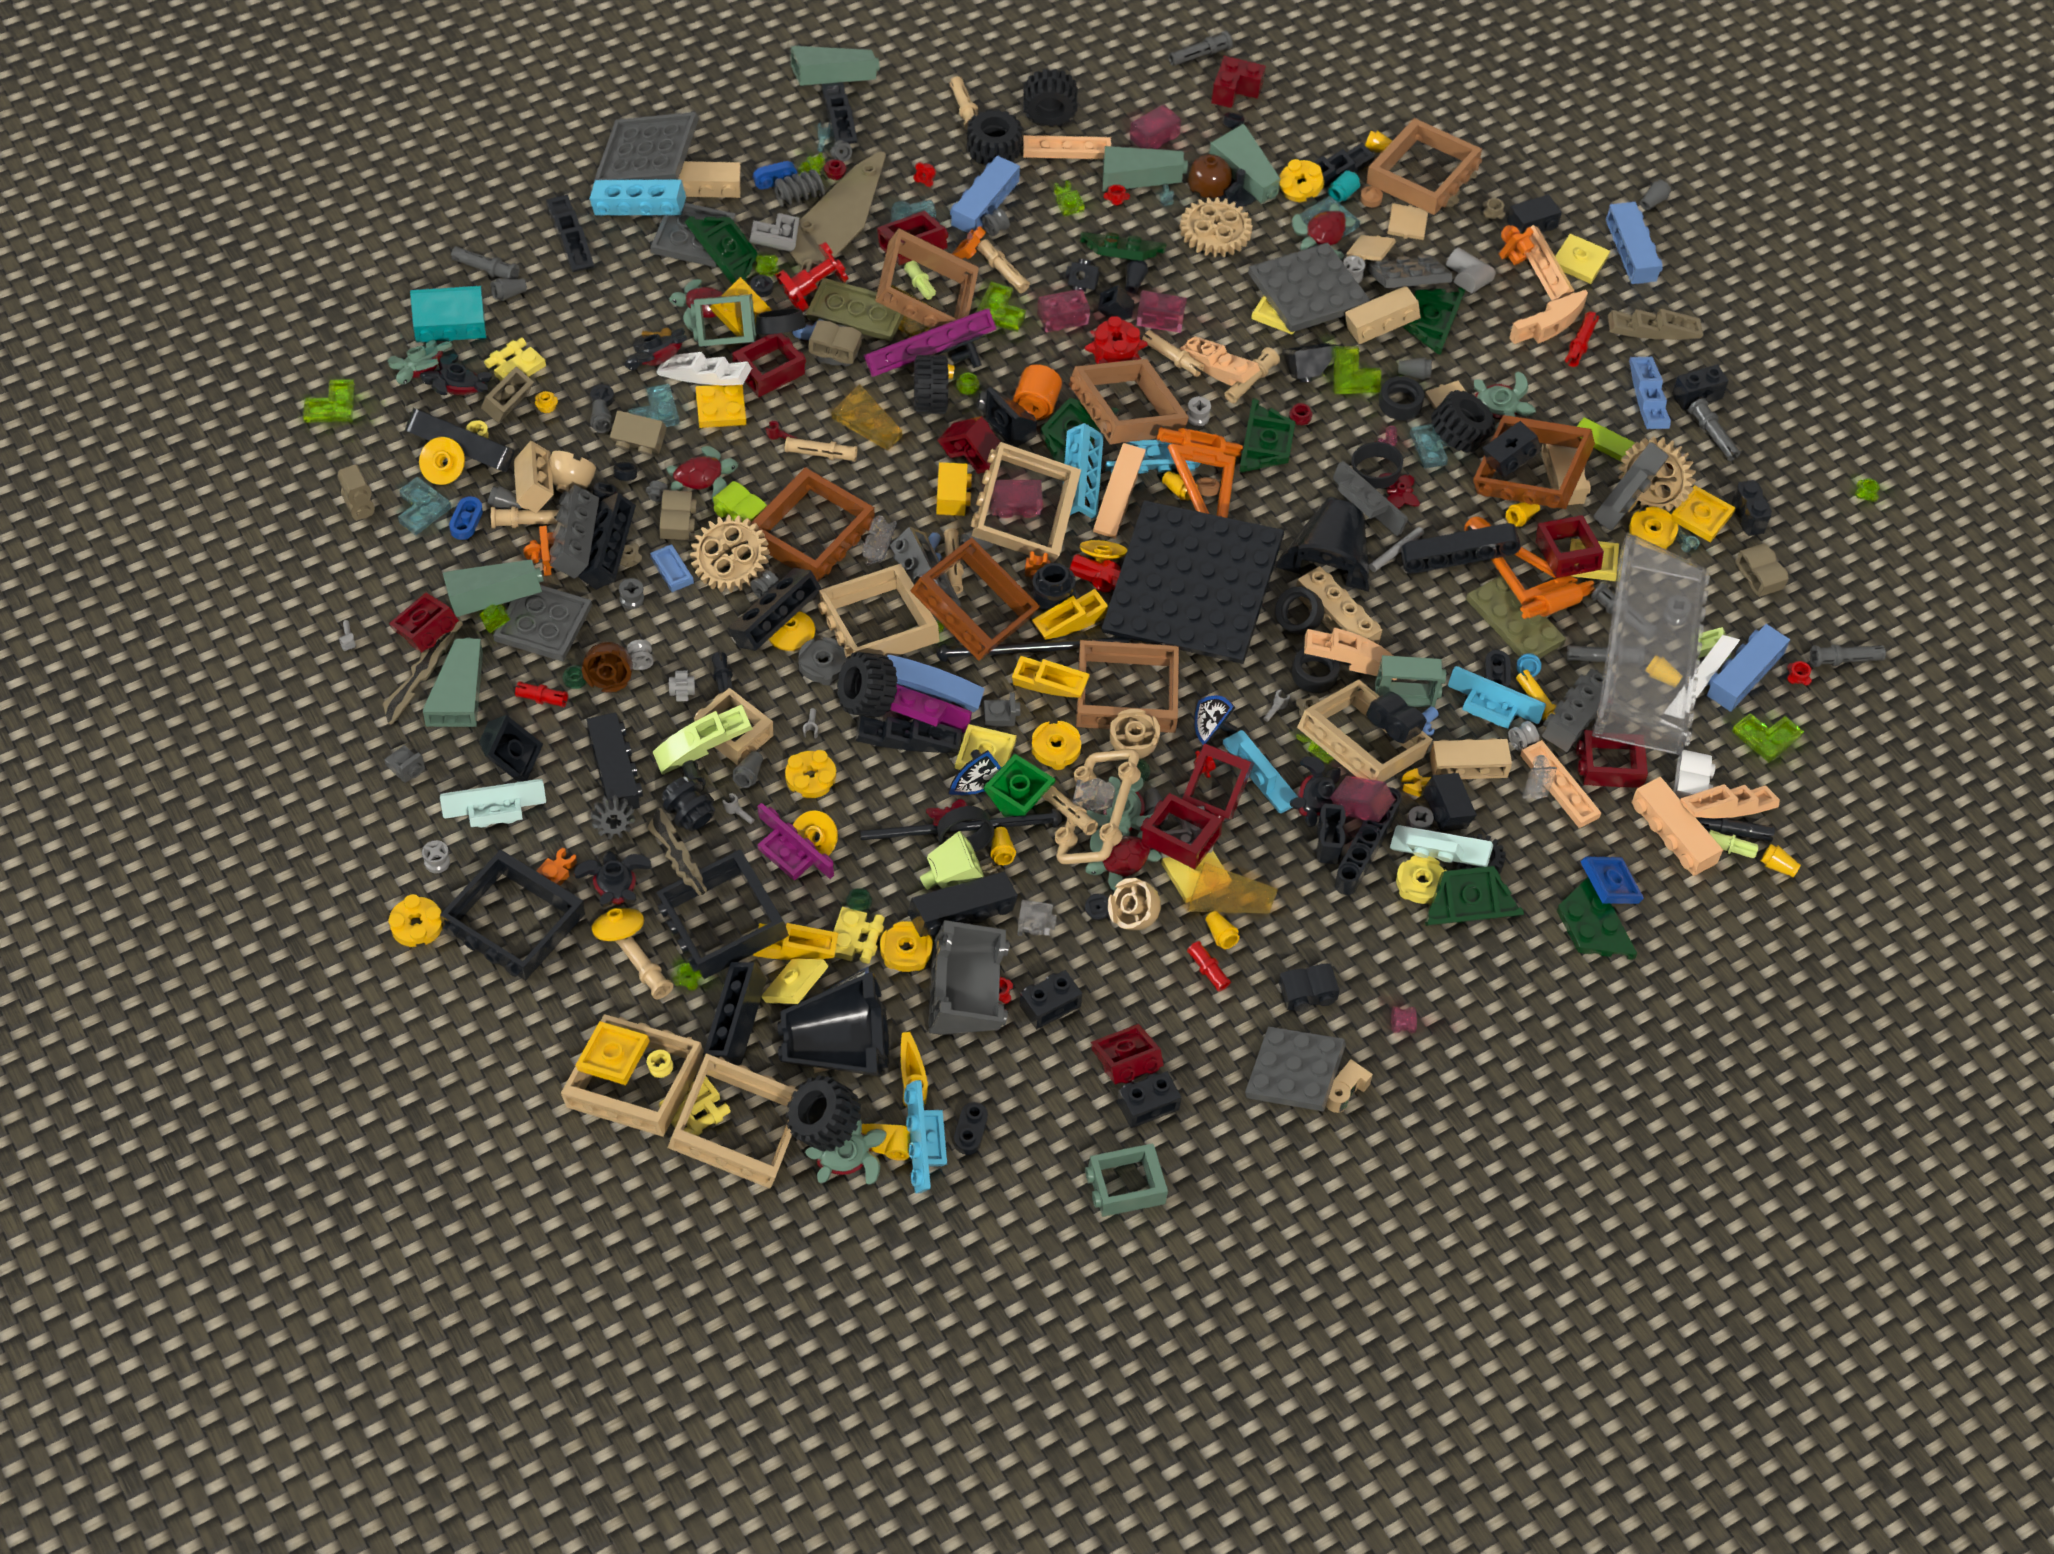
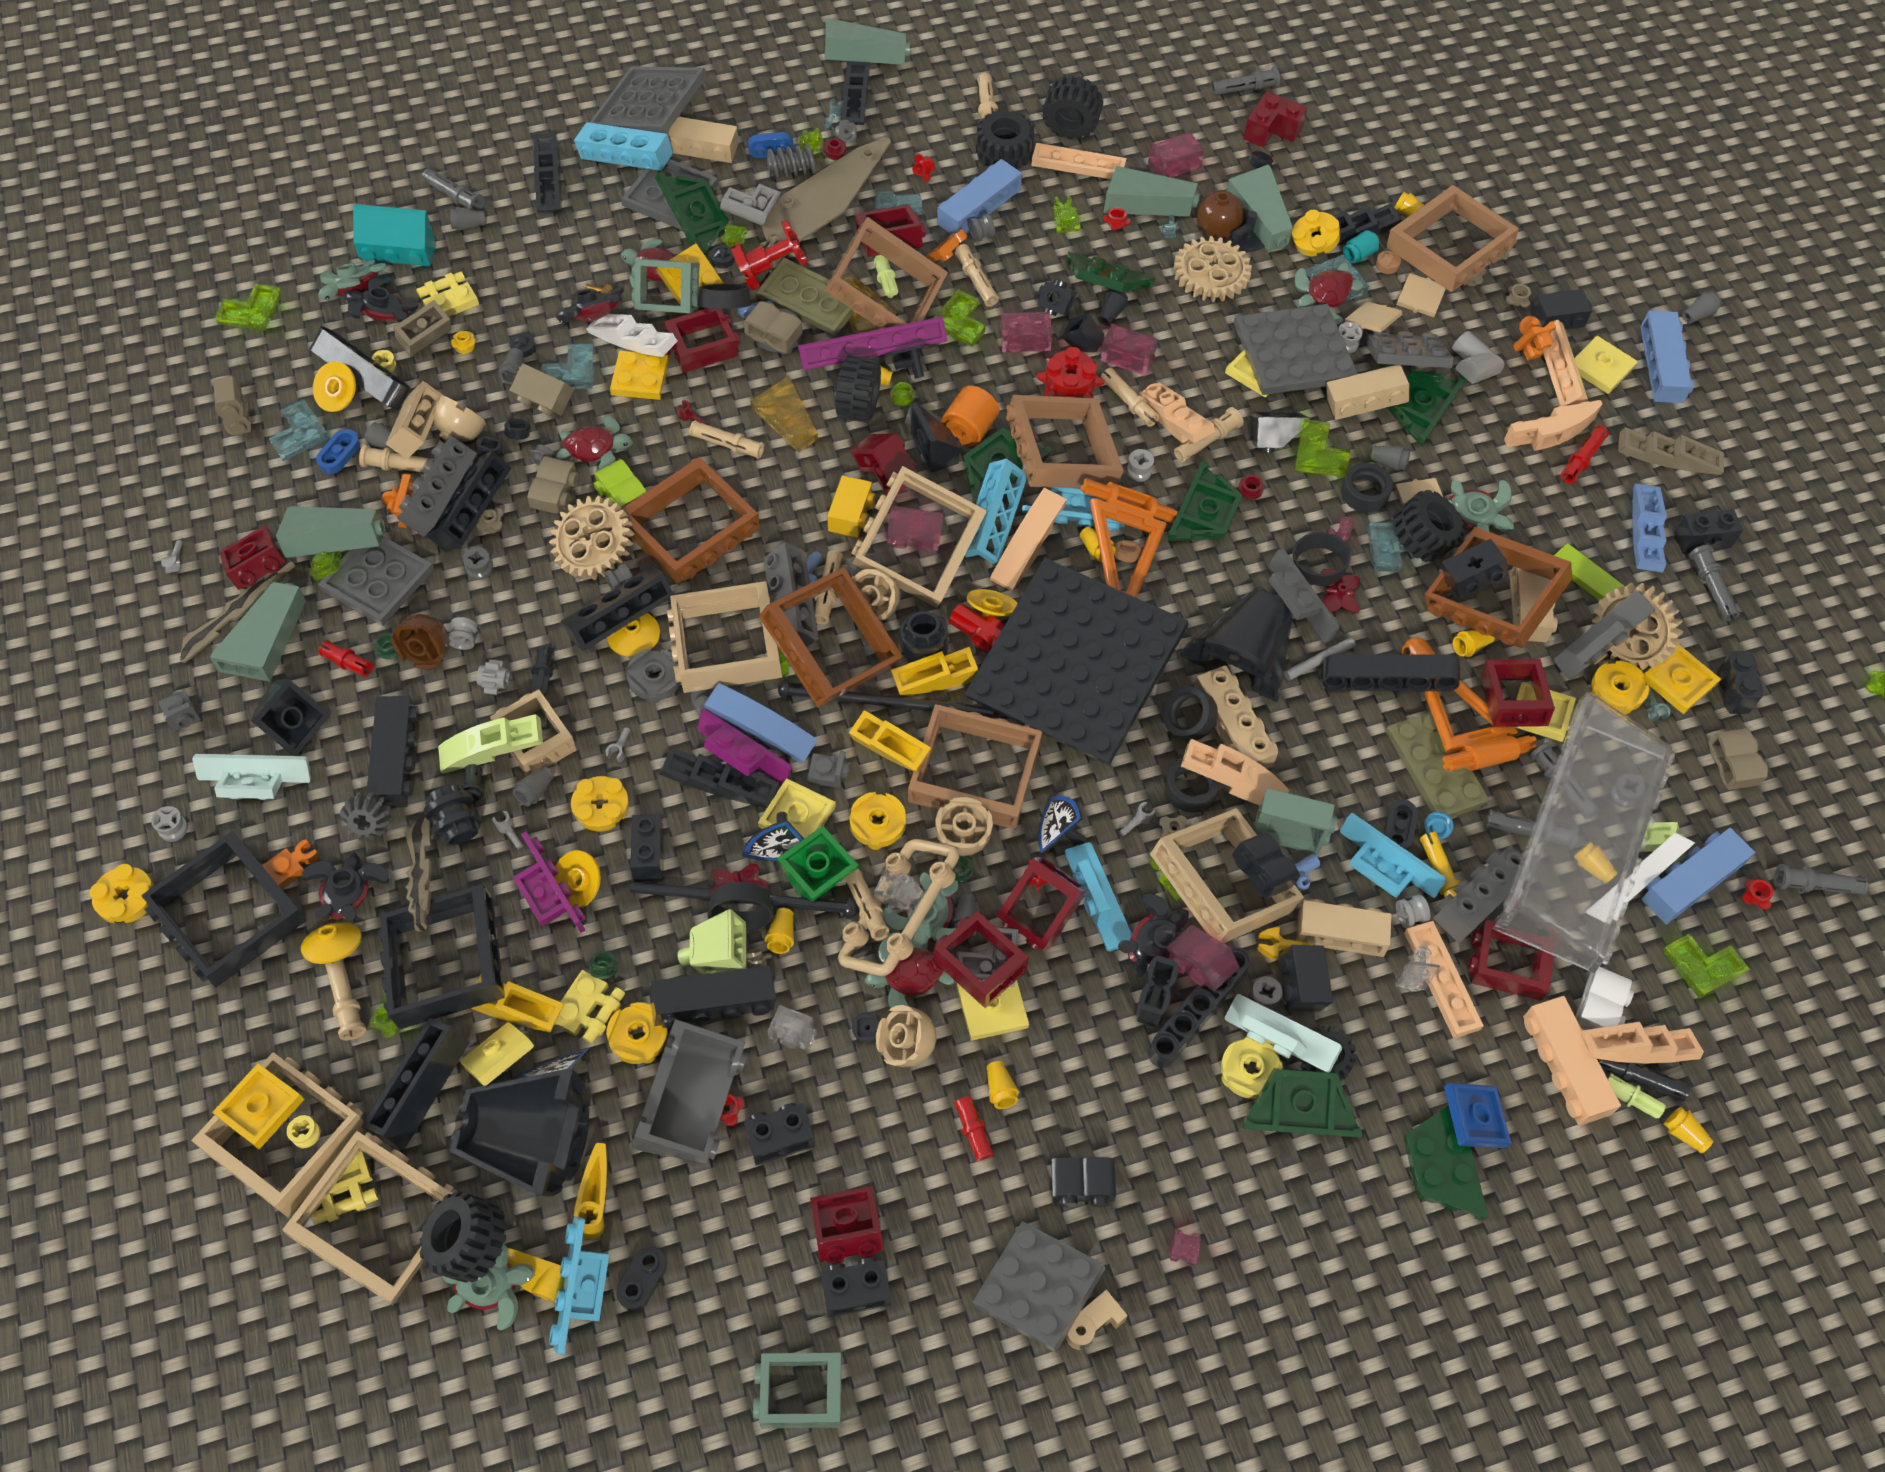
camera: 15 degrees right, 5 degrees up
medium blue tile [650,544,694,592] -> none
black tyre [837,652,898,717] -> none
clear hinge [862,516,897,566] -> none
orange plate [1025,551,1051,579] -> none
clear yellow wing [1187,863,1278,913] -> none
none -> black brick [630,814,664,882]
none -> tan cylinder [851,569,900,621]

